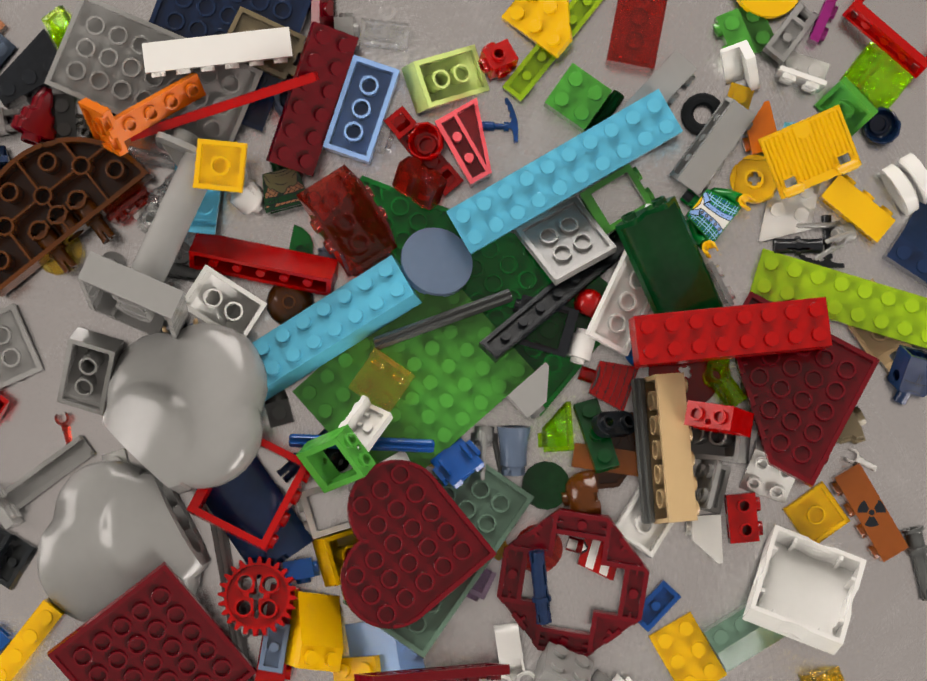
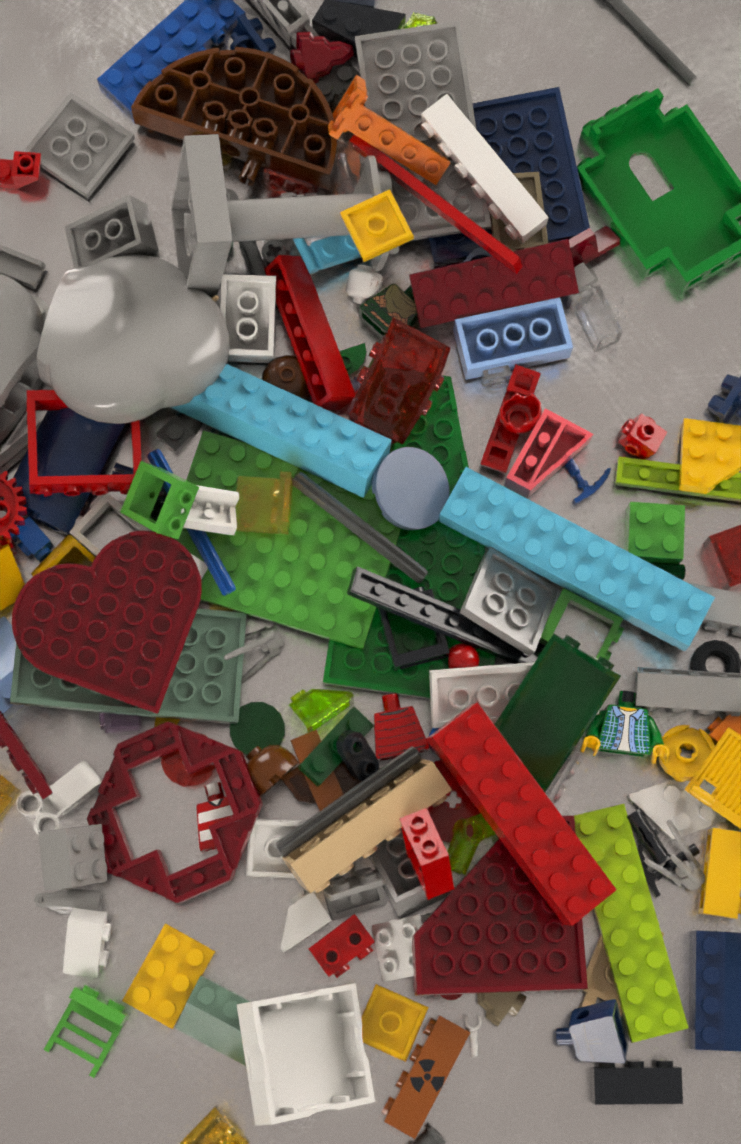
camera: 55 degrees right, 10 degrees down
clear red hand [55,412,71,445] -> none
clear red brick [392,156,447,210] -> none
yellowish green slope [401,44,490,114] -> none
blue piece [430,437,485,489] -> none
sand blue plant [497,425,531,476] -> none
light grey slope [506,362,549,419] -> none
dark blue pin [529,549,552,625] -> none
white brick [567,327,596,365] -> none
blue plate [638,580,681,632] -> none

